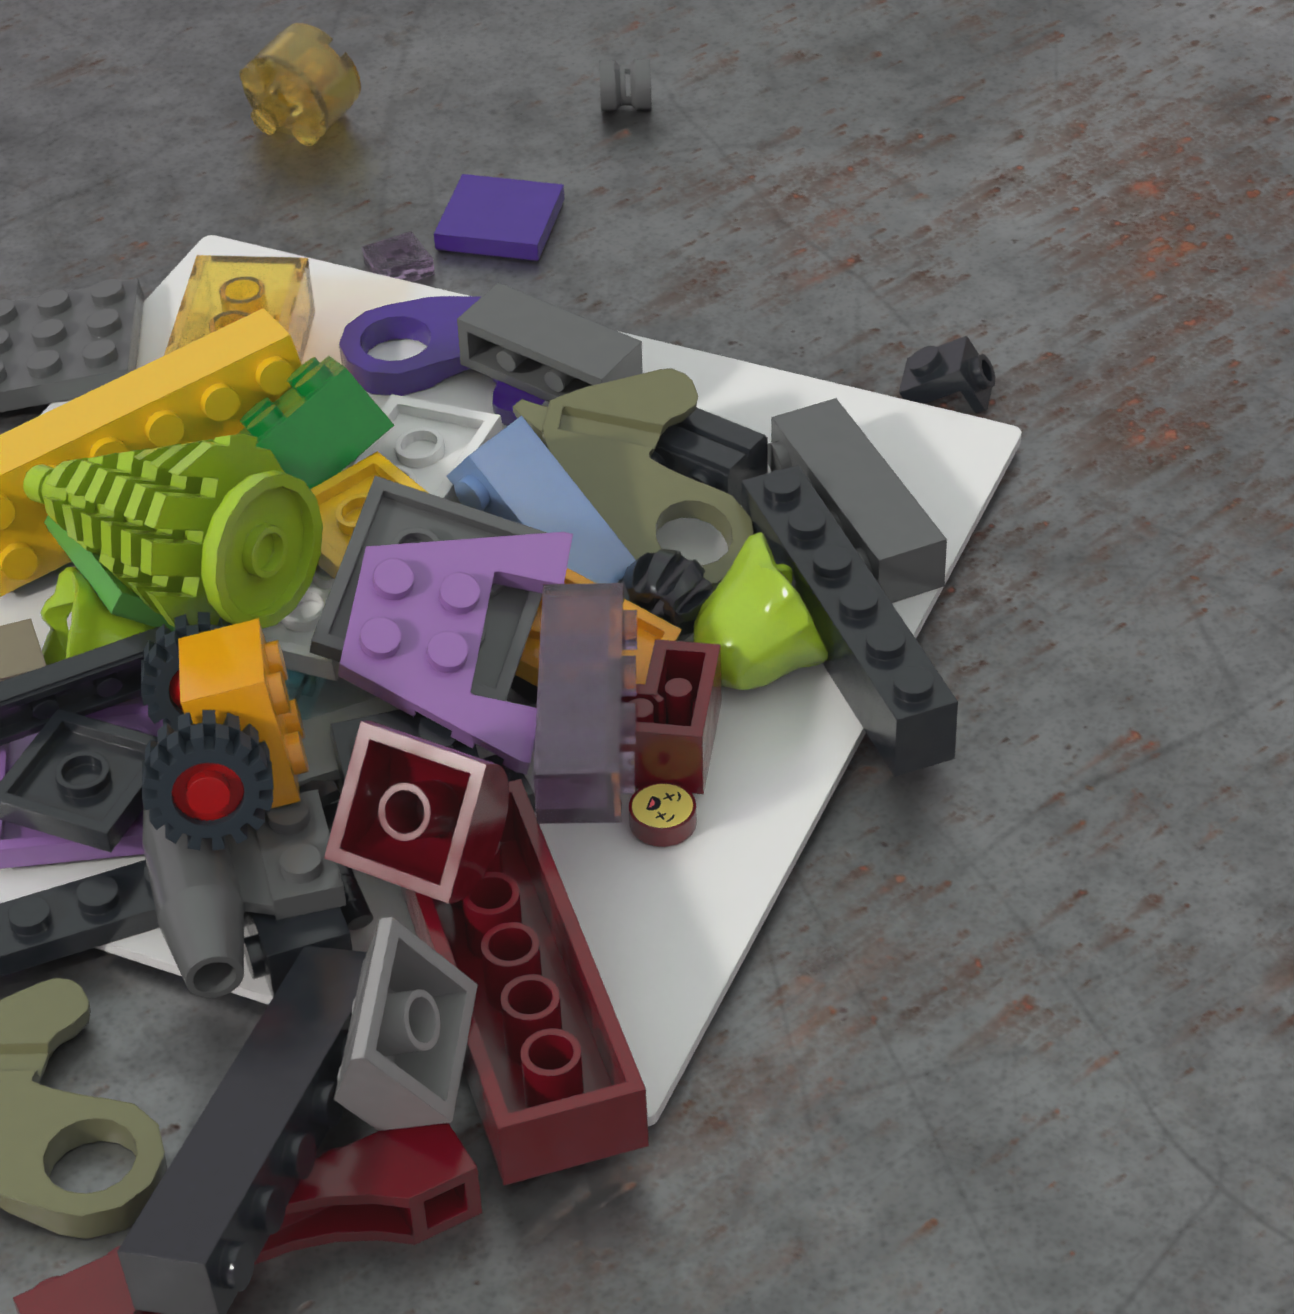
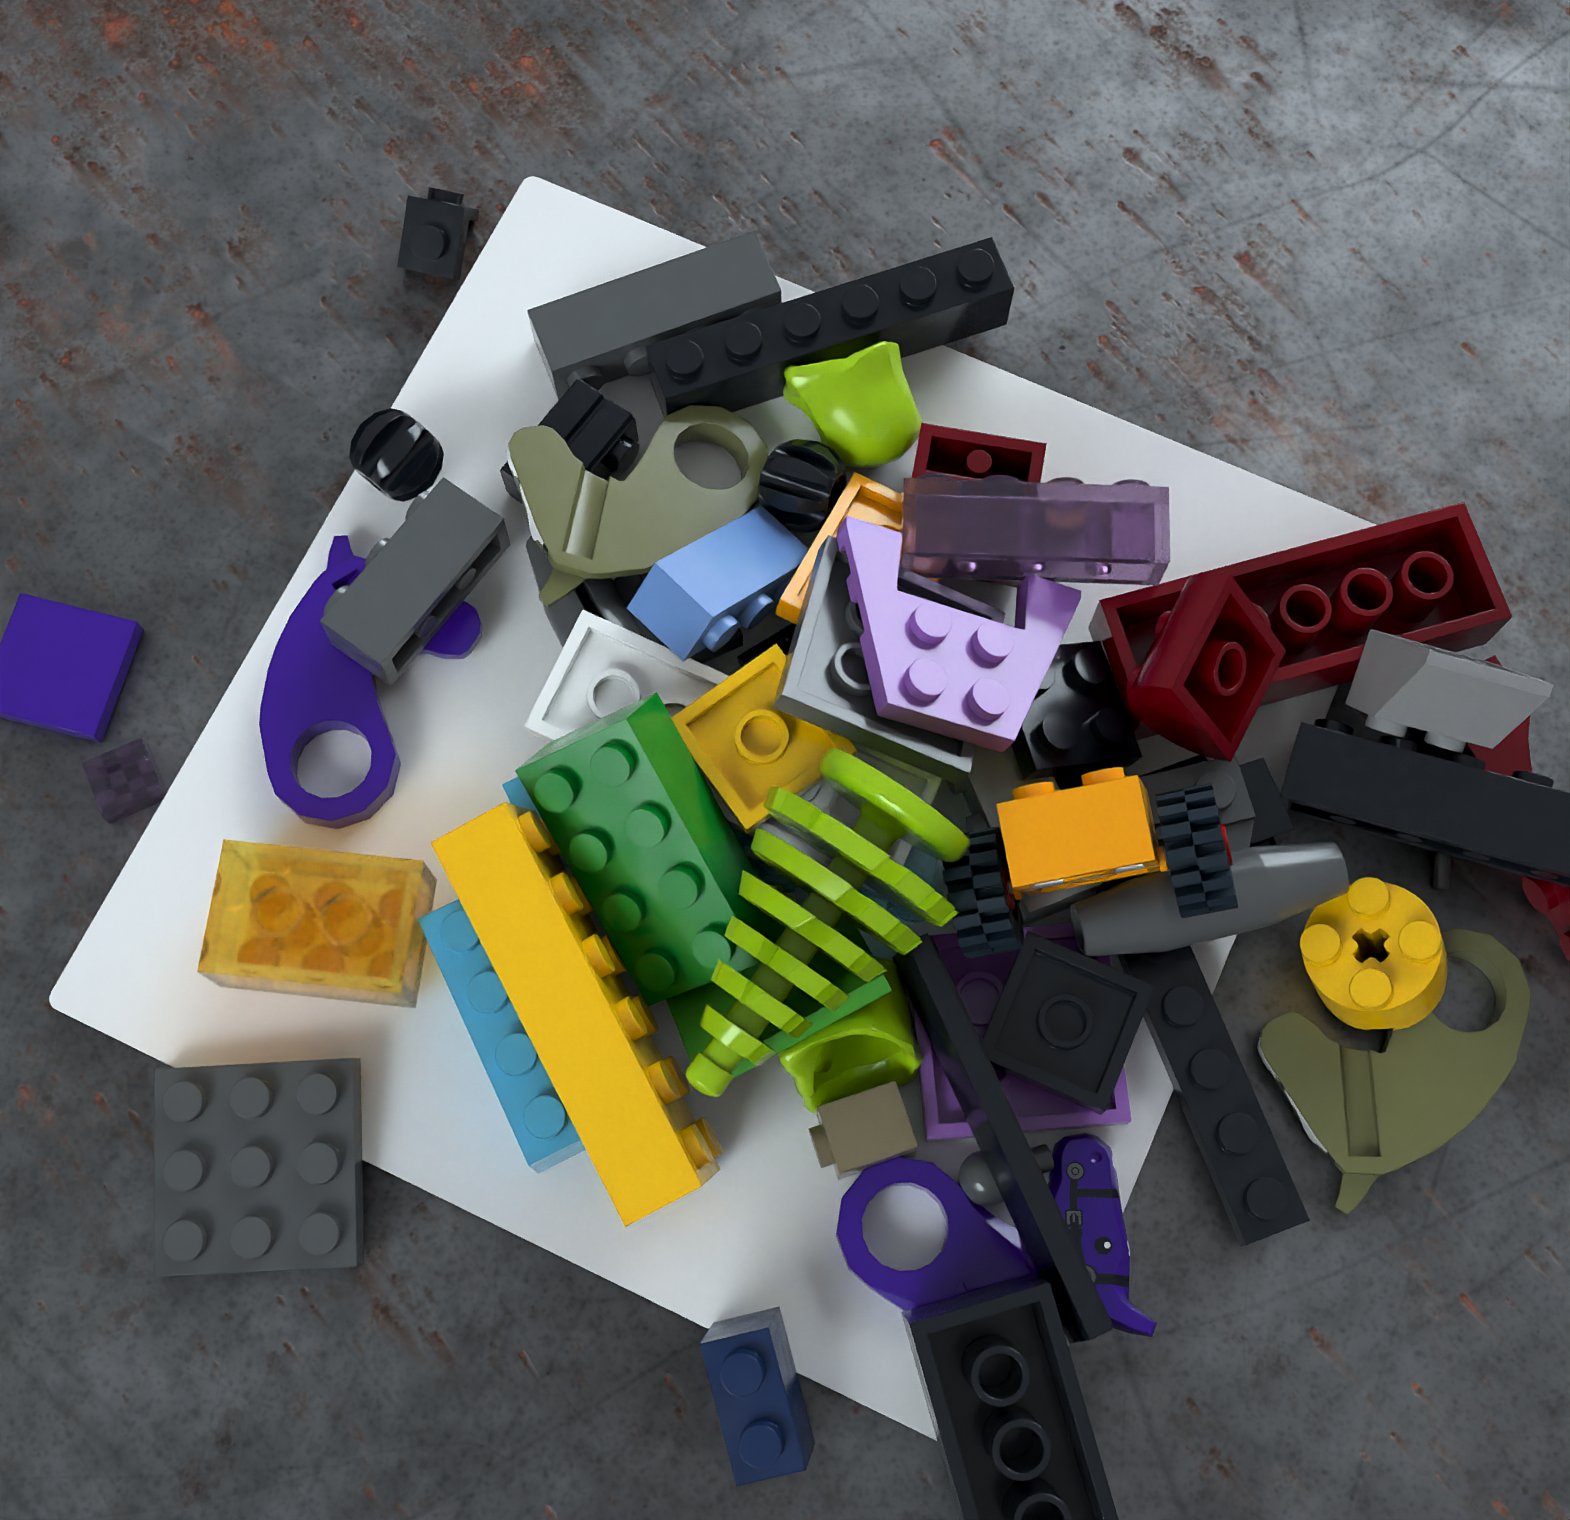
camera: 90 degrees left, 30 degrees up
none -> black piece [349,408,444,502]
none -> yellow brick [1300,877,1448,1031]

